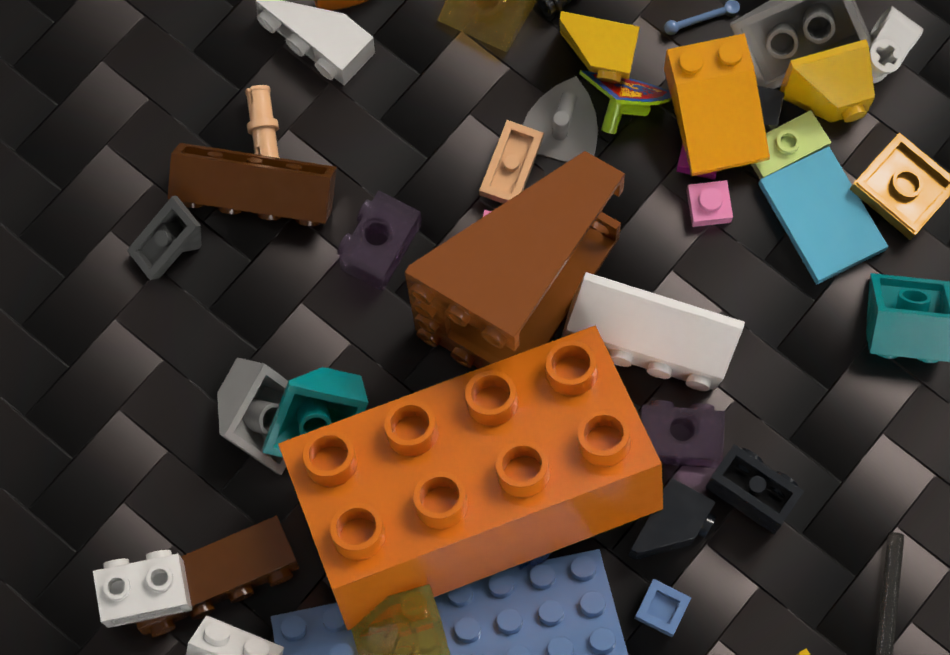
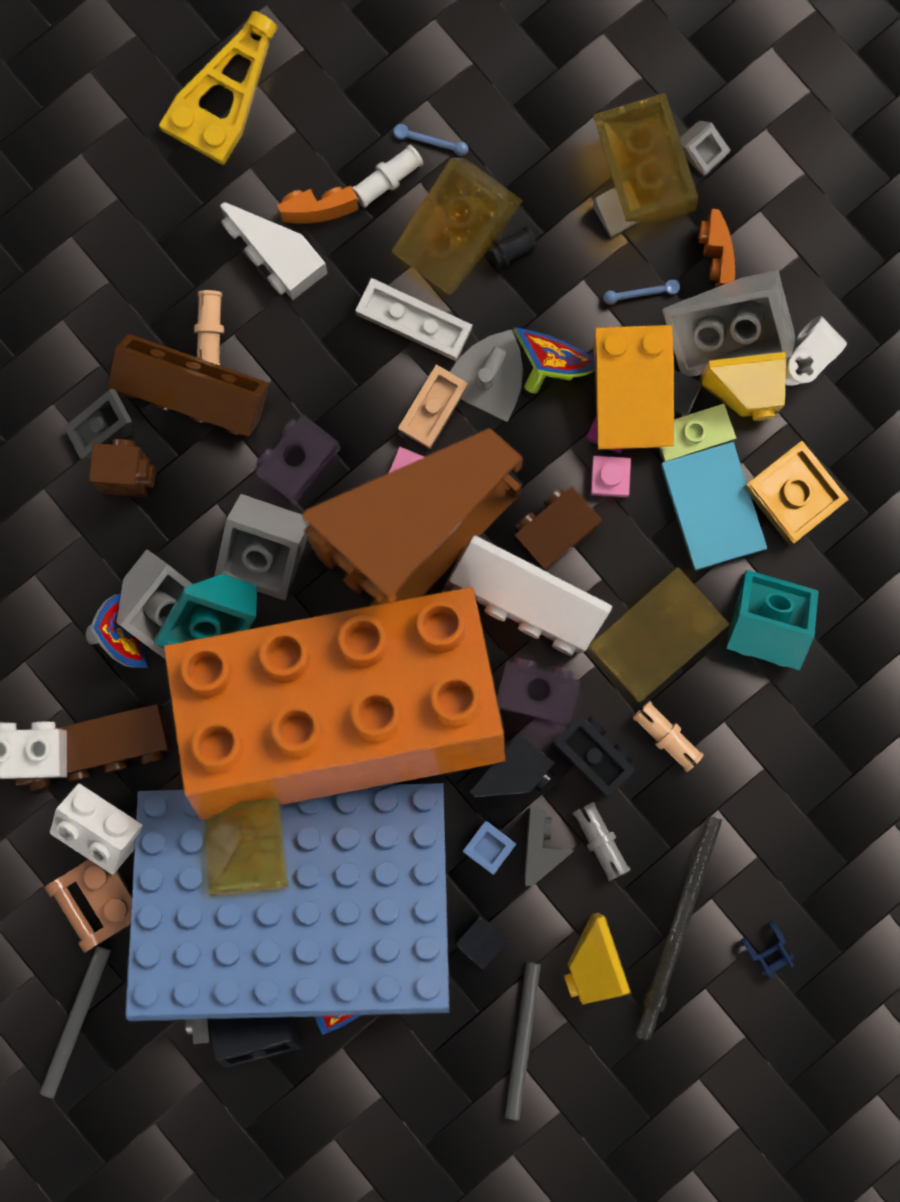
camera: 10 degrees right, 10 degrees up
yellow slope [560,11,640,83] -> none
none -> shield [86,594,147,668]
none -> reddish brown brick [89,439,155,497]
none -> light grey slope [214,494,308,601]
none -> white plate [355,278,472,361]
none -> reddish brown brick [514,486,602,572]
none -> dark grey slope [523,808,574,886]
none -> light grey pin [572,802,630,881]
none -> clear yellow slope [589,567,729,702]
none -> light nougat pin [633,701,704,772]

